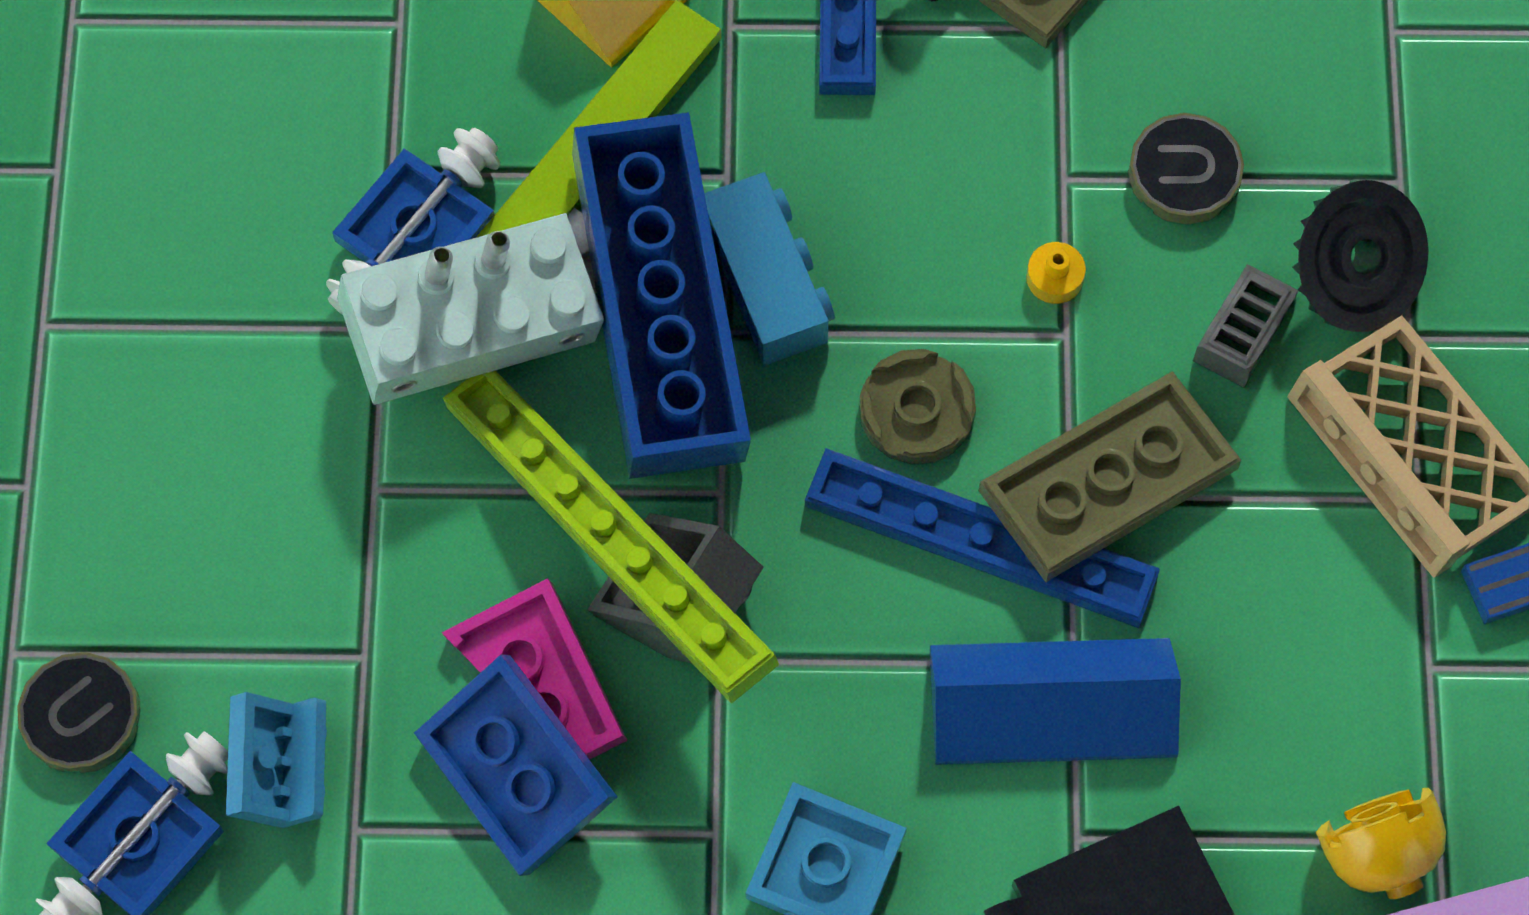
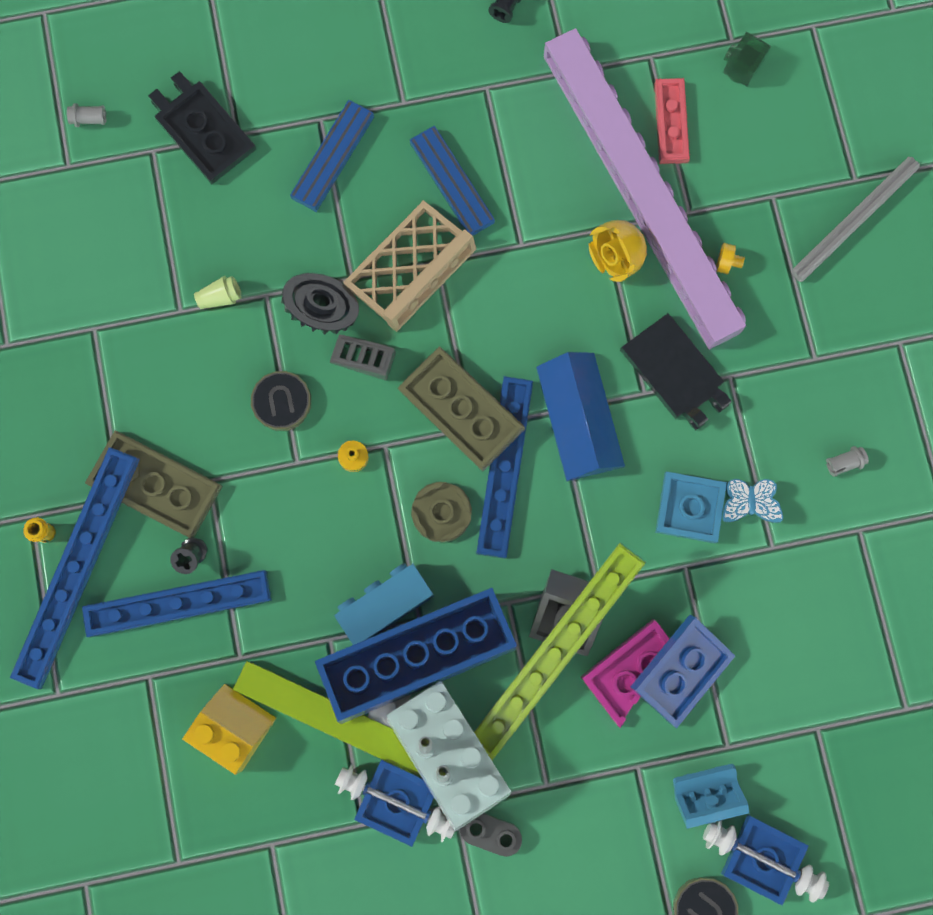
camera: 105 degrees left, 10 degrees up
none -> yellowish green cone [194,276,242,309]
none -> dark grey plate [460,813,522,857]

